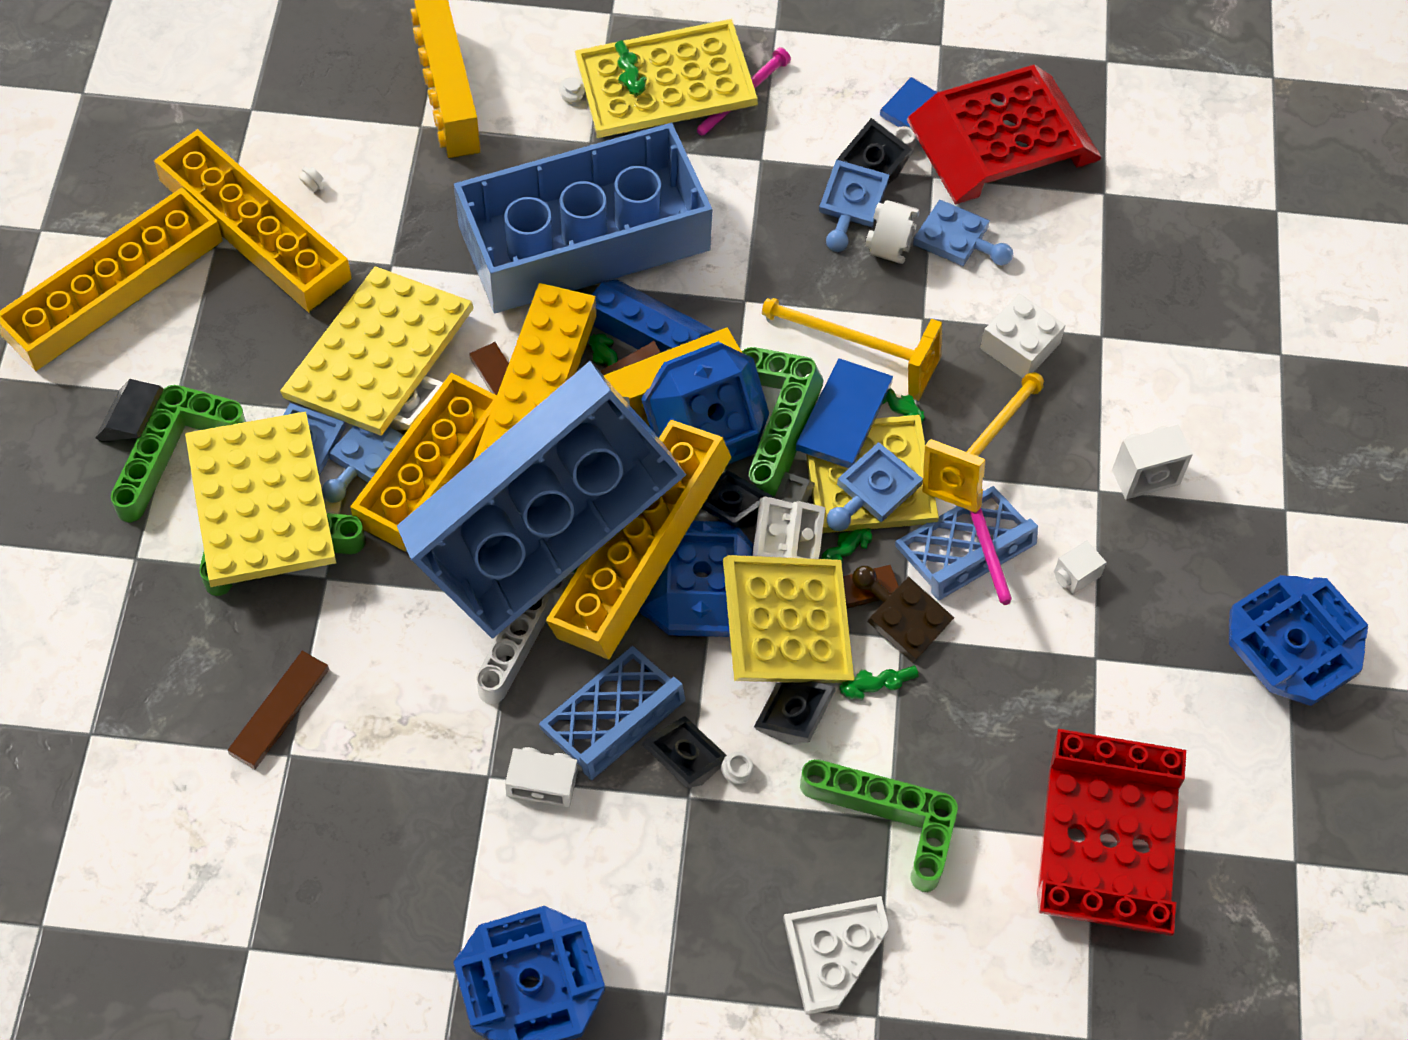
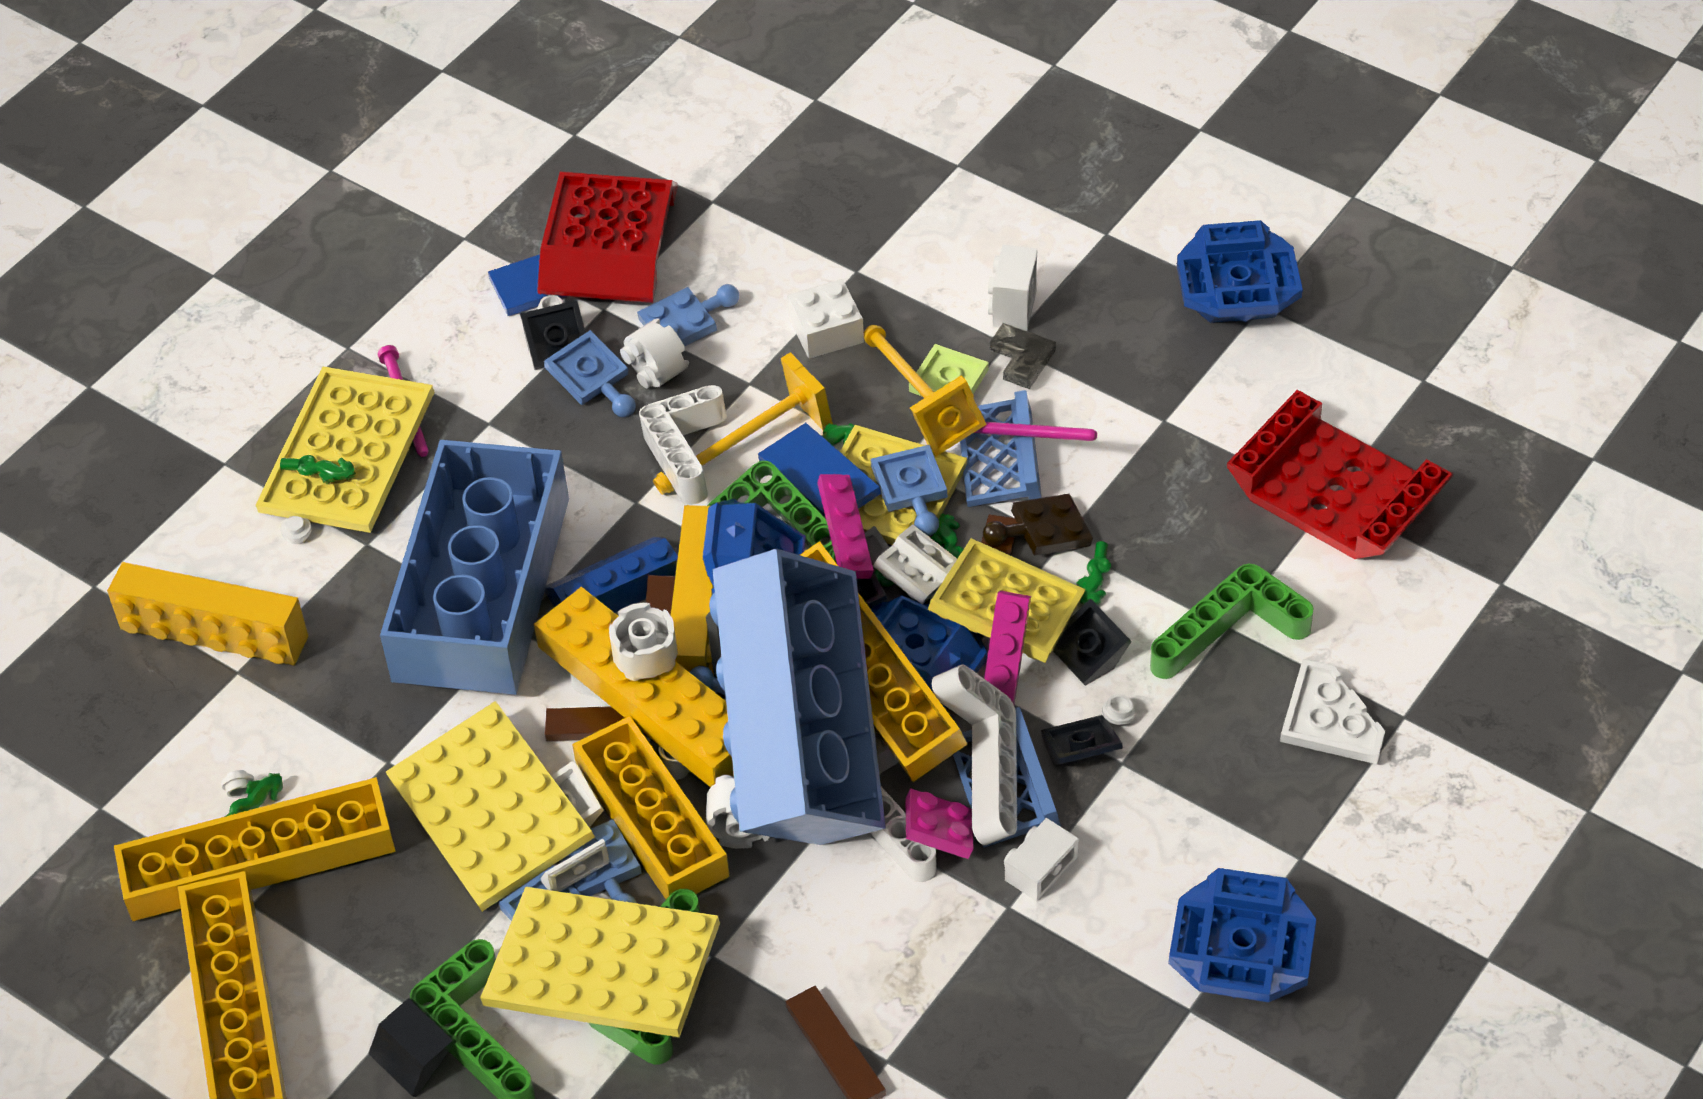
camera: 55 degrees left, 10 degrees down
white brick [1054,540,1107,595] -> none
none -> green animal [224,773,283,817]
none -> white slope [541,839,610,892]
none -> white brick [609,602,678,681]
none -> white beam [639,385,727,504]
none -> dark pink plate [817,474,874,579]
none -> dark pink plate [905,788,973,859]
none -> yellowish green plate [909,344,989,396]
none -> white beam [932,665,1017,846]
none -> dark pink plate [984,590,1031,705]
none -> clear smoke plate [990,323,1056,389]

